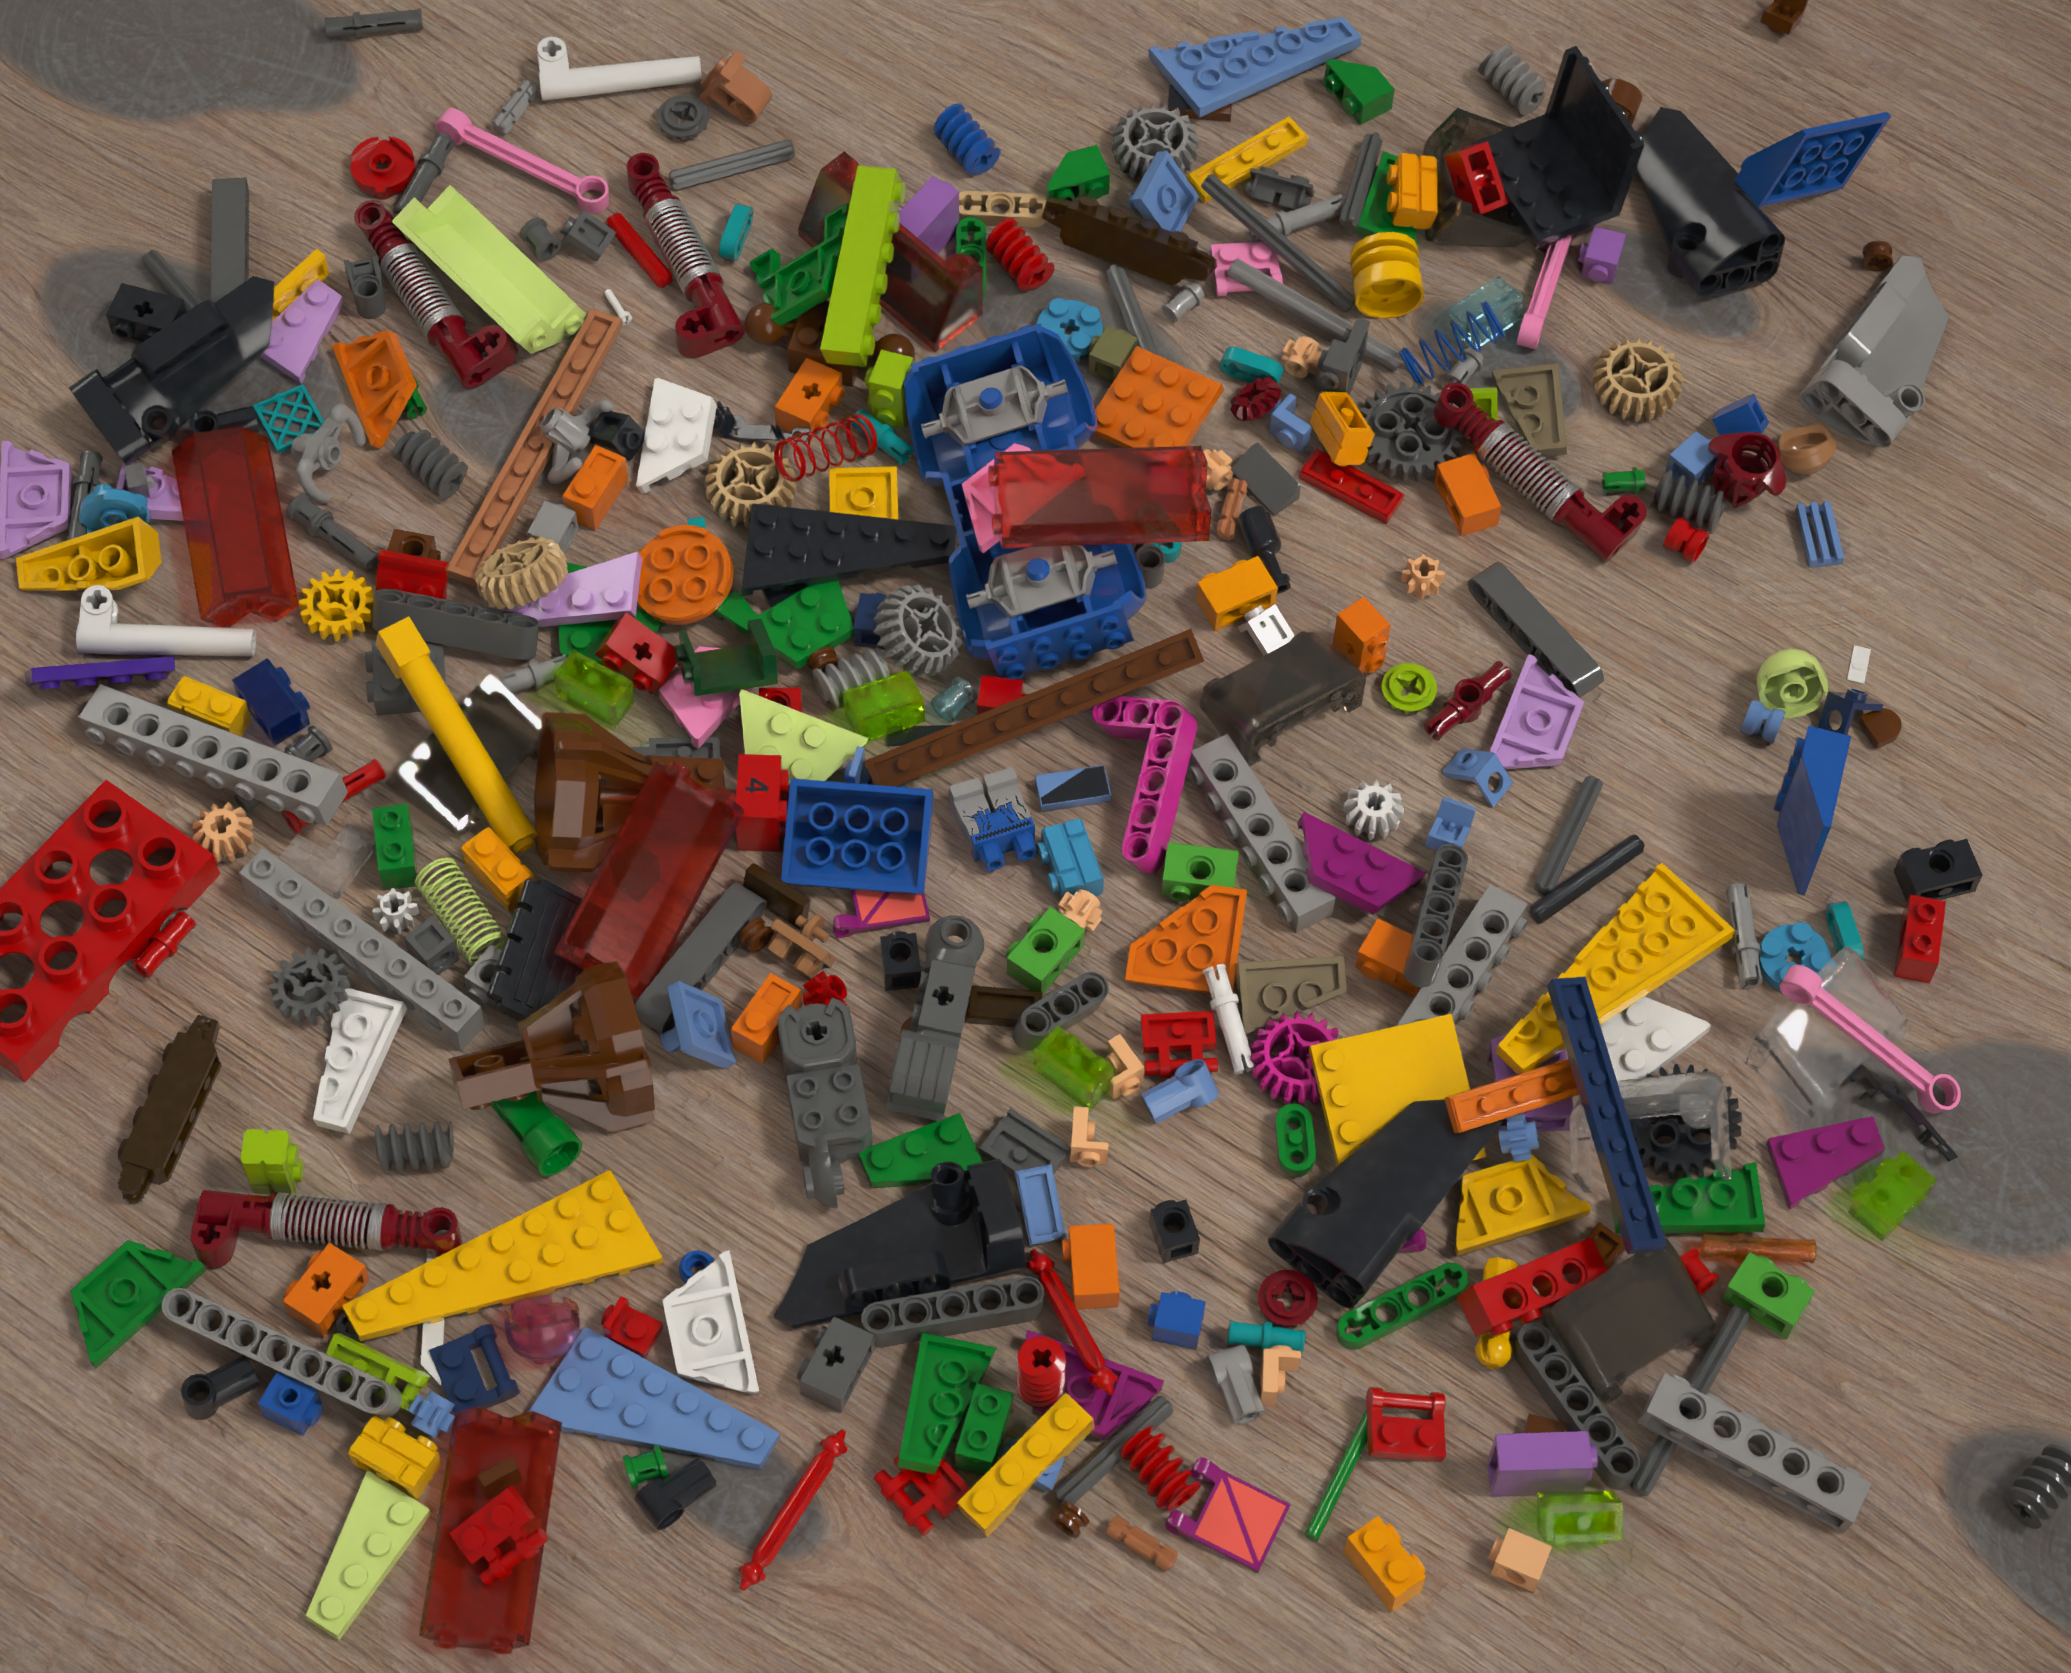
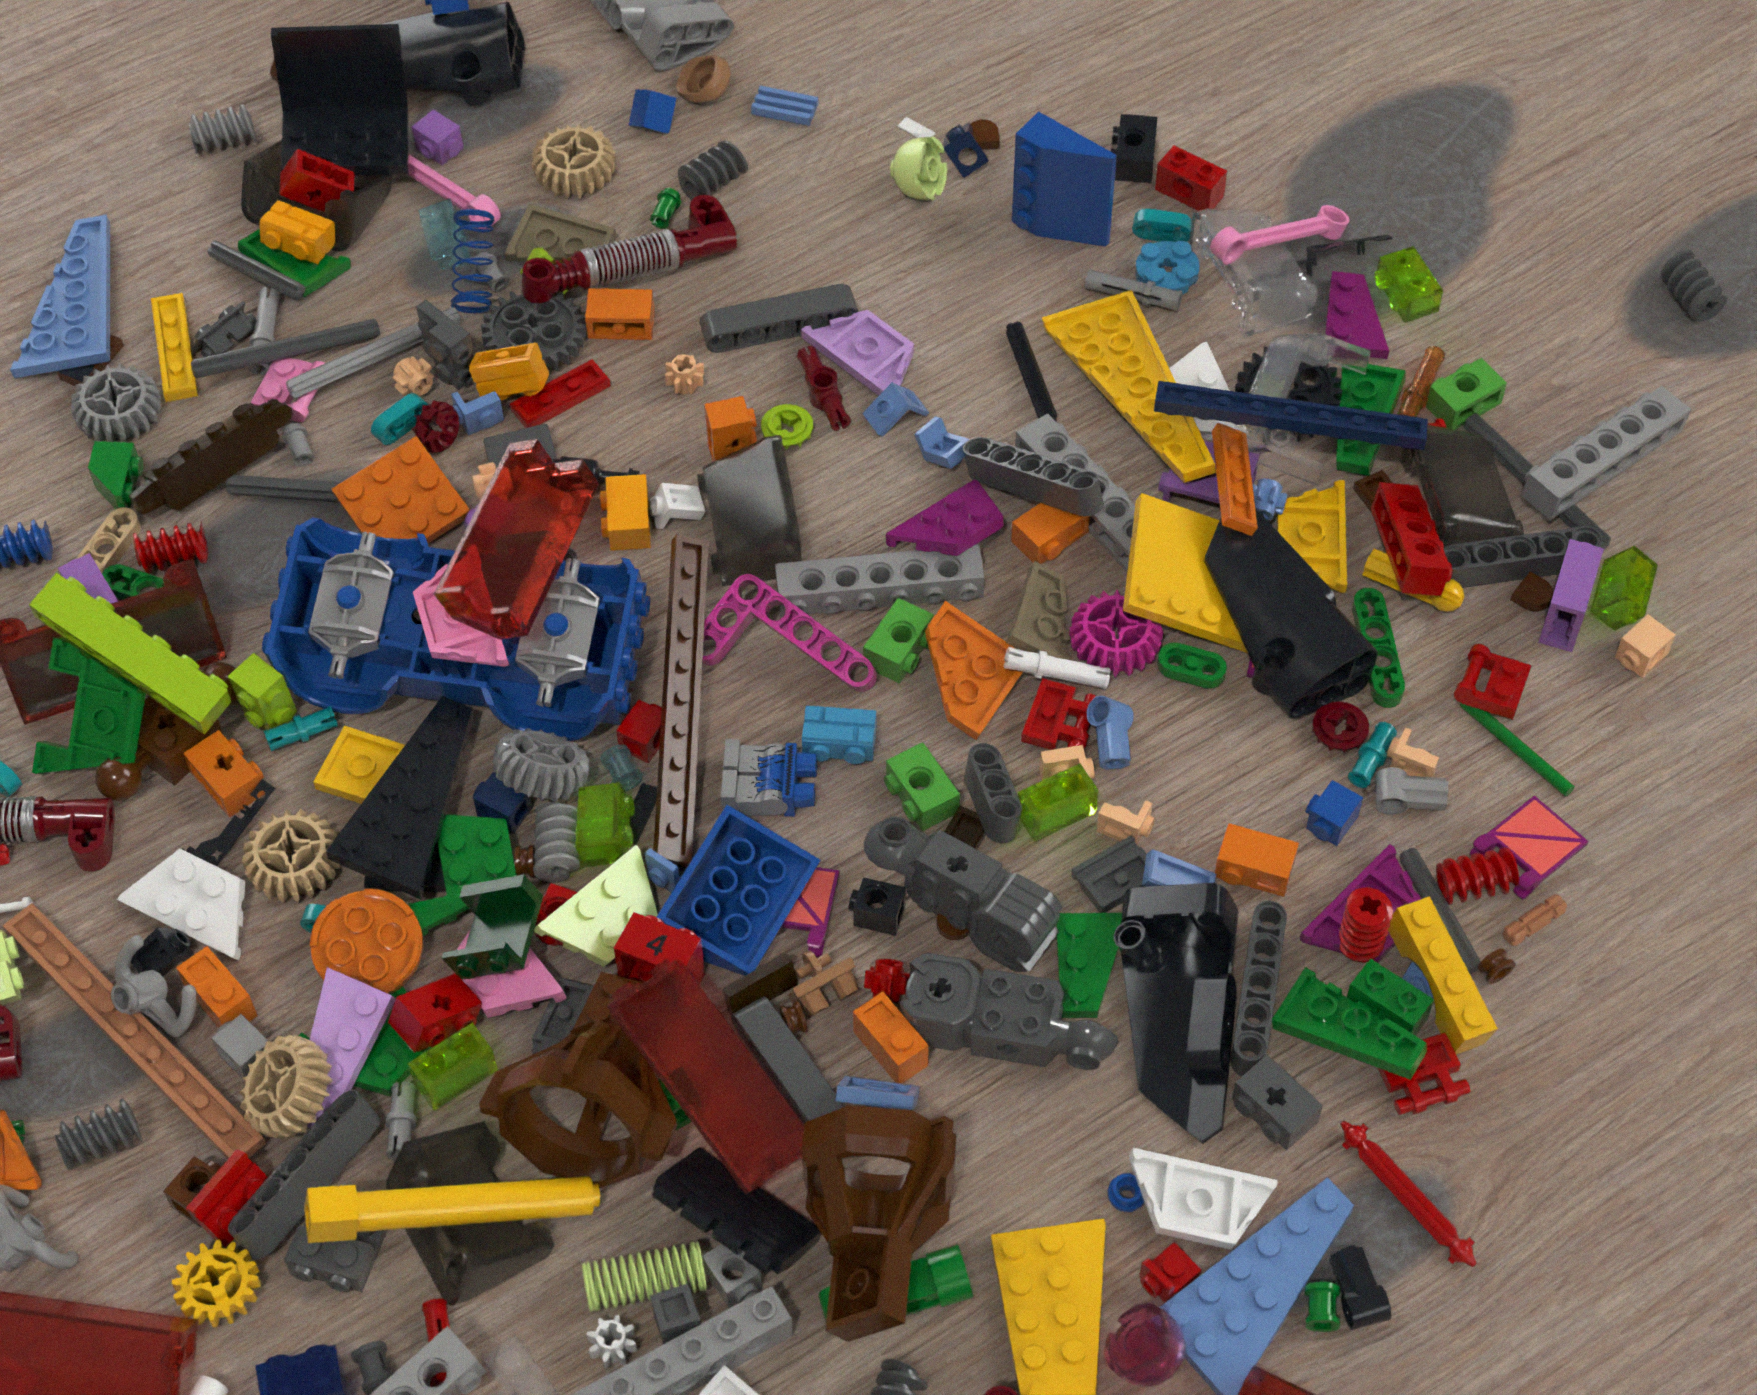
camera: 65 degrees left, 5 degrees down
dark grey pin [286,493,379,572] -> none
green brick [372,803,418,891] -> none
light orange brick [461,827,535,913] -> none
red piece [774,414,877,482] -> none
red wheel [1026,1249,1118,1395] -> none
tile [1035,765,1111,812] -> none
dark azure plate [1037,298,1103,361] -> none
light nougat gear [1058,889,1102,932] -> none
olive brick [1088,325,1137,383] -> none
medium blue tile [1128,151,1199,232] -> none
black brick [1149,1200,1200,1263] -> none
green slope [1323,59,1395,125] -> none
white gear [1343,779,1404,841] -> none
light orange brick [1344,1516,1426,1613] -> none
yellow wheel [1349,232,1424,319] -> none
dark grey axle [1534,776,1603,895] -> none
red wheel [1663,517,1710,563] -> none
medium blue brick [1665,431,1719,487] -> none
dark red piece [1708,432,1786,508] -> none
medium blue wheel [1740,699,1786,744] -> none

